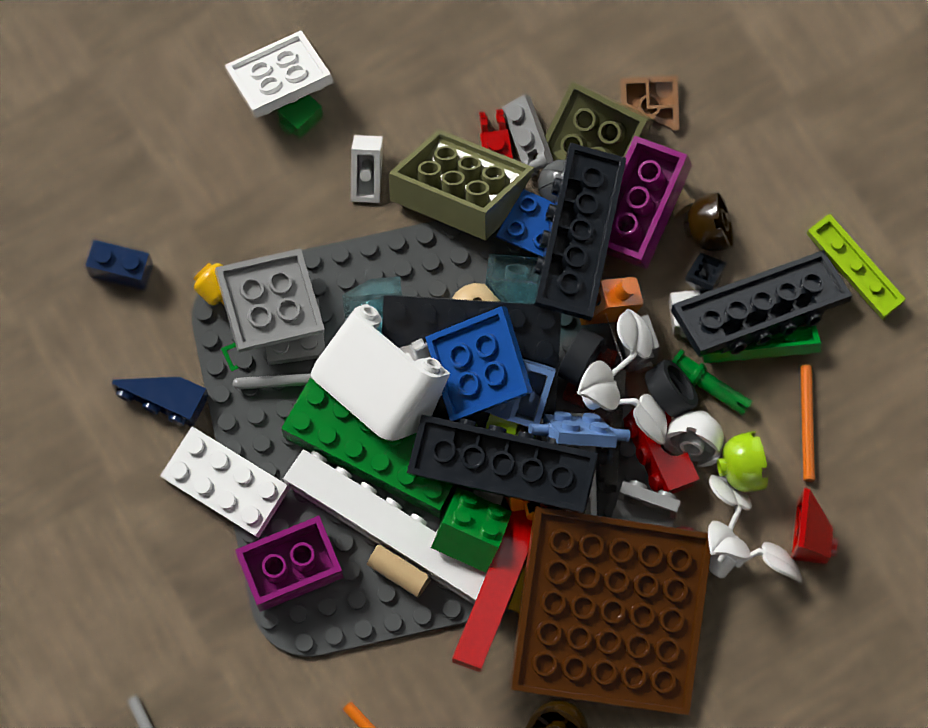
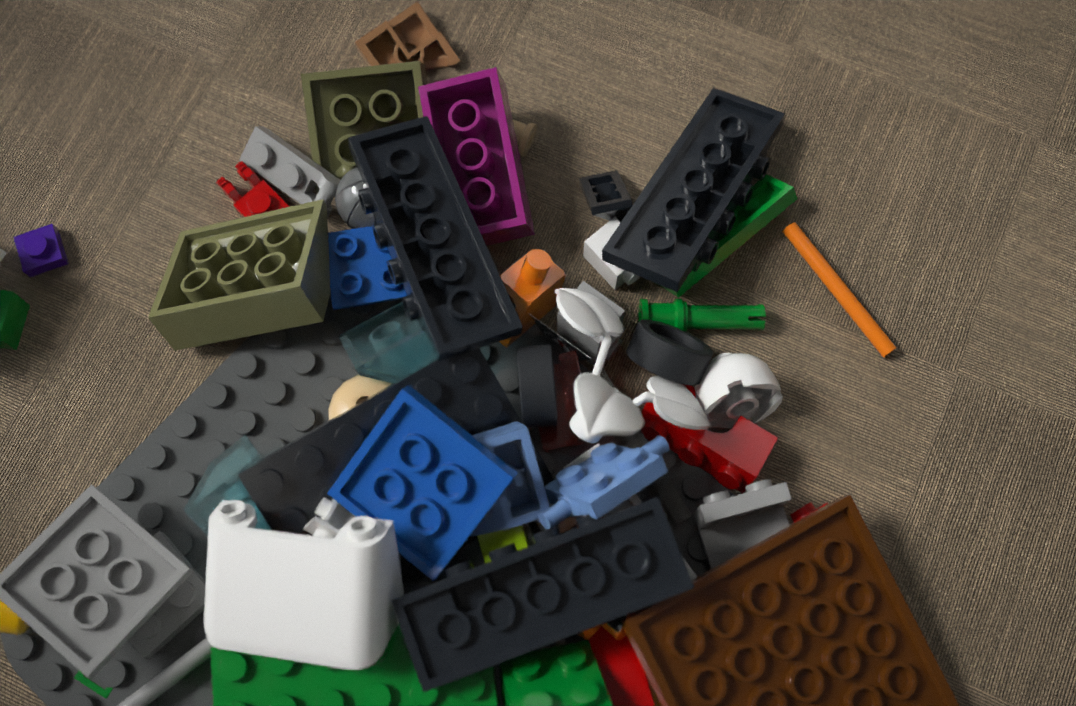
camera: 35 degrees left, 0 degrees up
white slope [351,135,383,203] -> none
dark brown cylinder [684,192,734,252] -> none
white plant [708,474,803,583] -> none
lime cylinder [717,431,768,492] -> none
red slope [791,488,838,564] -> none
lime plate [806,213,906,320] -> none
none -> dark purple plate [14,224,69,277]

